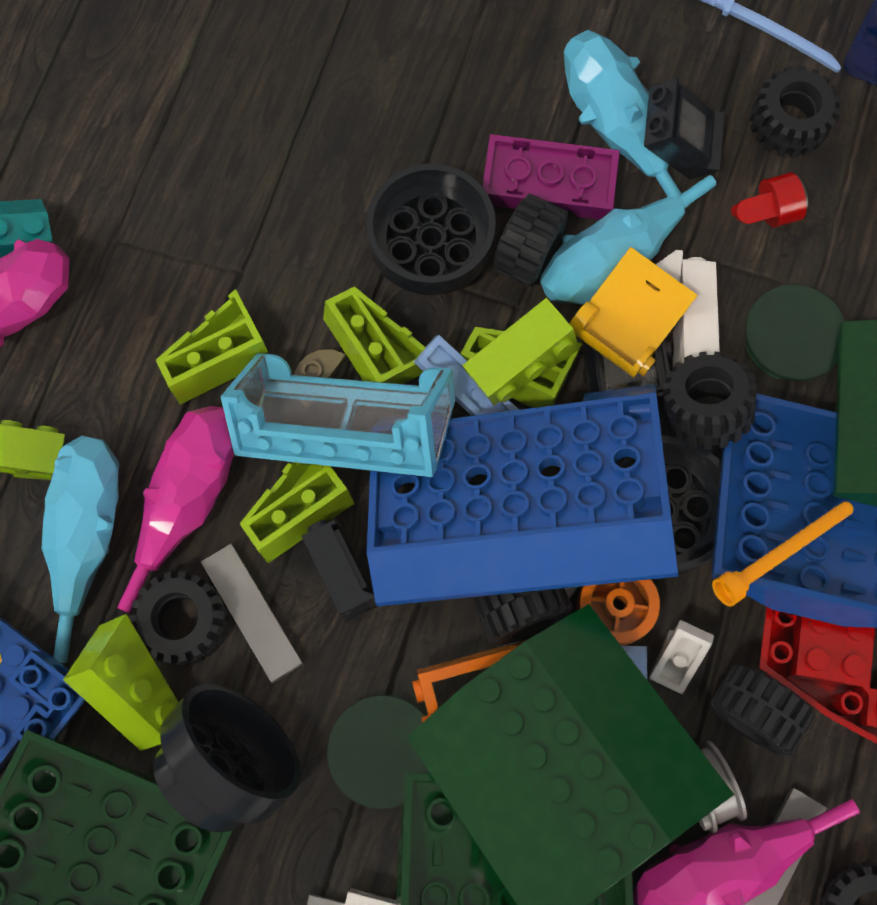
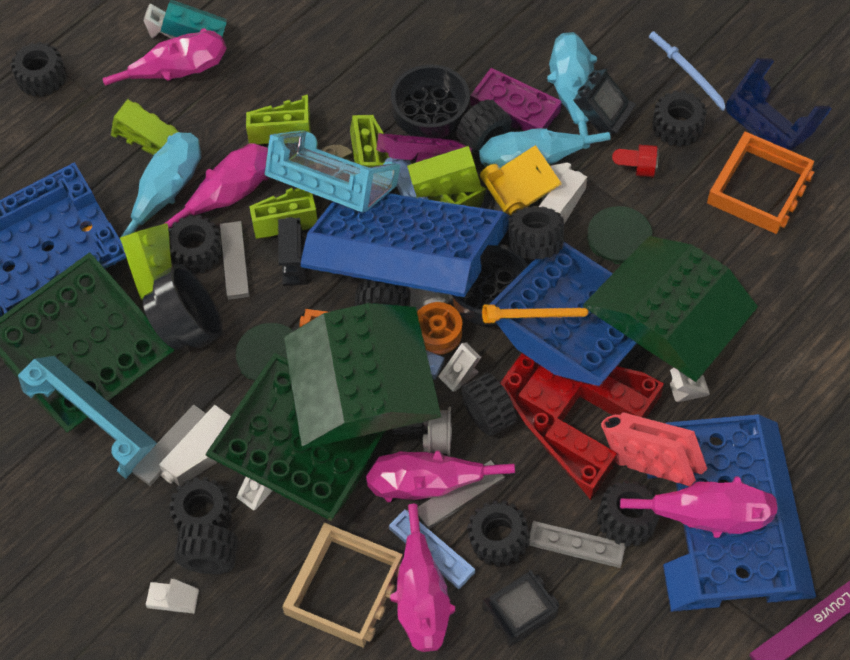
camera: 25 degrees right, 15 degrees down
none -> magenta piece [376,133,472,162]

